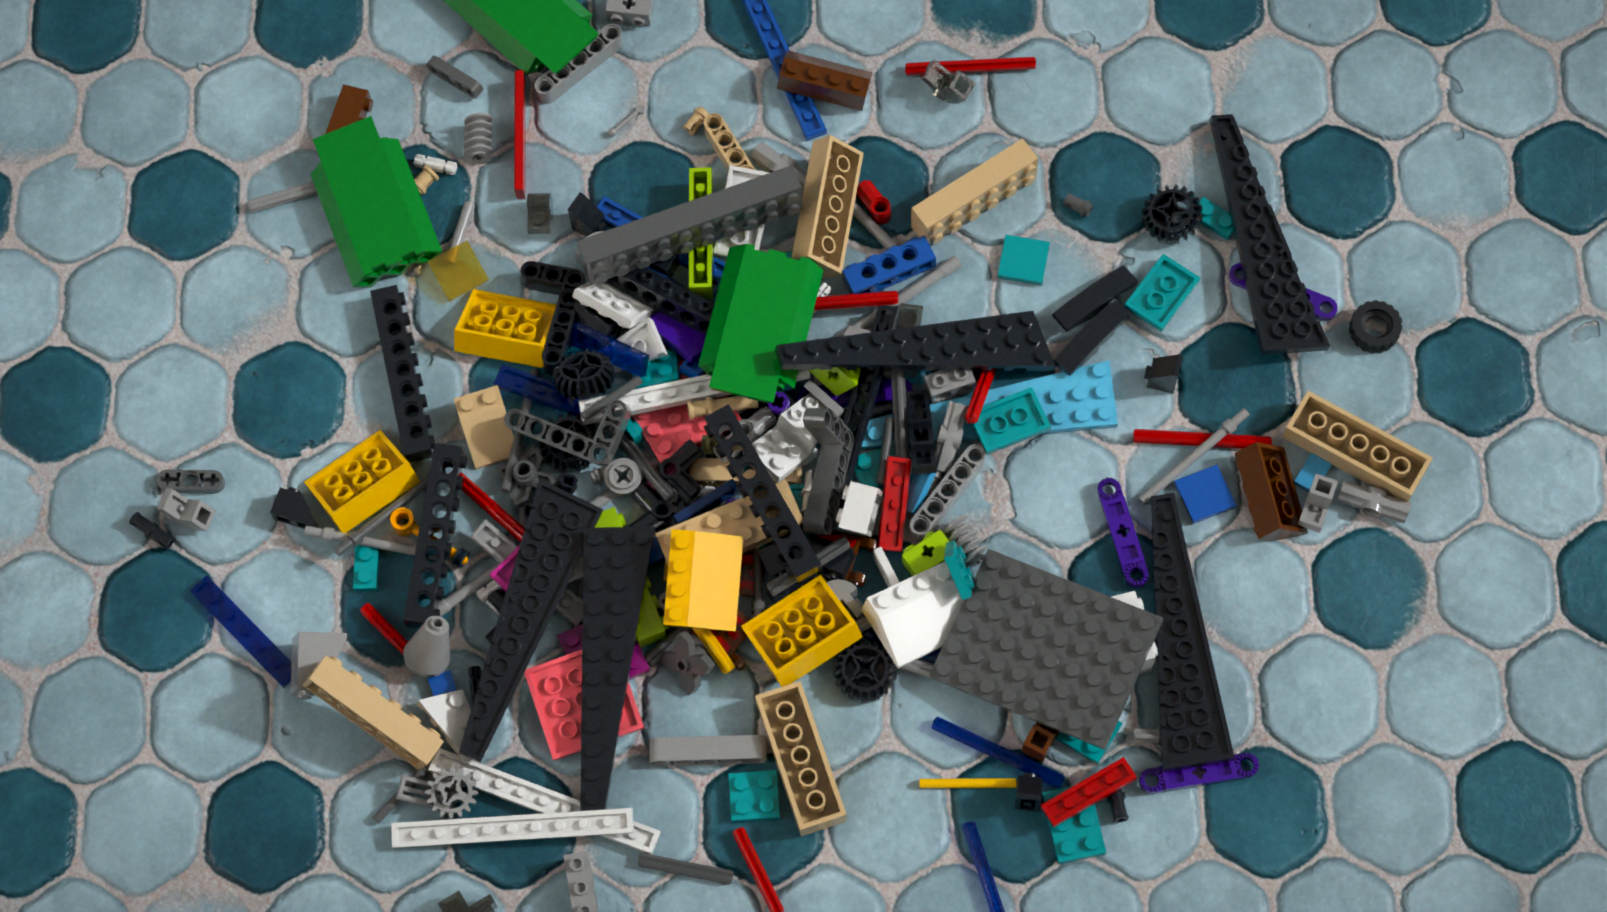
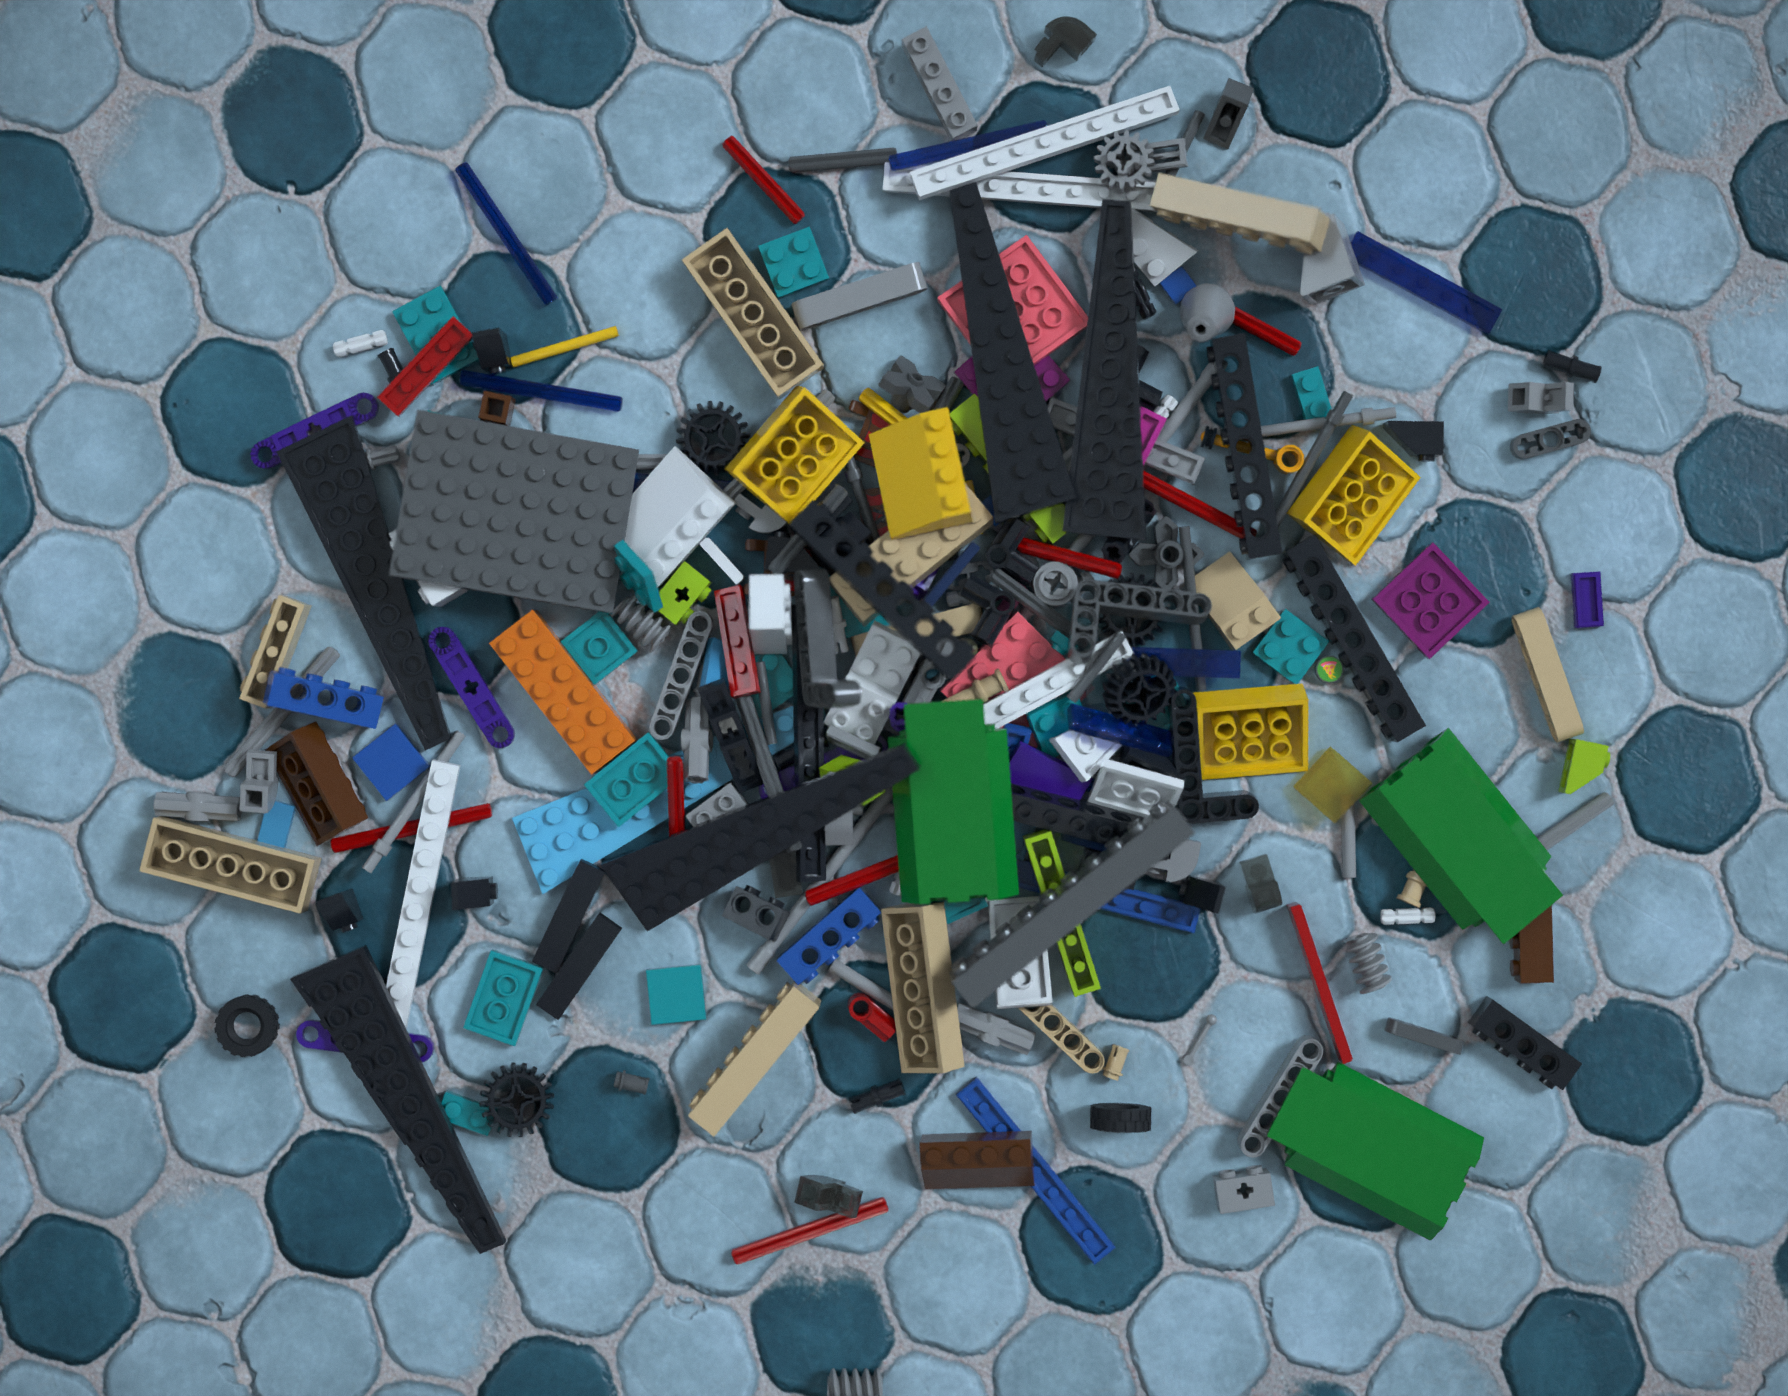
camera: 165 degrees right, 20 degrees up
none -> light grey axle [223,647,340,777]
none -> tan brick [239,595,312,709]
none -> blue brick [263,667,384,729]
none -> black slope [315,888,364,933]
none -> white axle [333,330,388,357]
none -> white plate [386,759,461,1029]
none -> orange brick [489,609,638,775]
none -> teal plate [560,612,638,685]
none -> black brick [722,884,790,942]
none -> black pin [848,1078,906,1114]
none -> clear blue axle [888,120,1048,171]
none -> red axle [1017,538,1122,579]
none -> black tyre [1090,1103,1152,1133]
none -> dark grey slope [1203,78,1254,149]
none -> teal plate [1251,609,1330,684]
none -> tile [1315,656,1344,683]
none -> magenta plate [1371,542,1490,659]
none -> black brick [1467,996,1582,1090]
none -> tan beam [1511,607,1584,743]
none -> lime slope [1558,738,1610,794]
none -> dark purple tile [1571,571,1604,628]

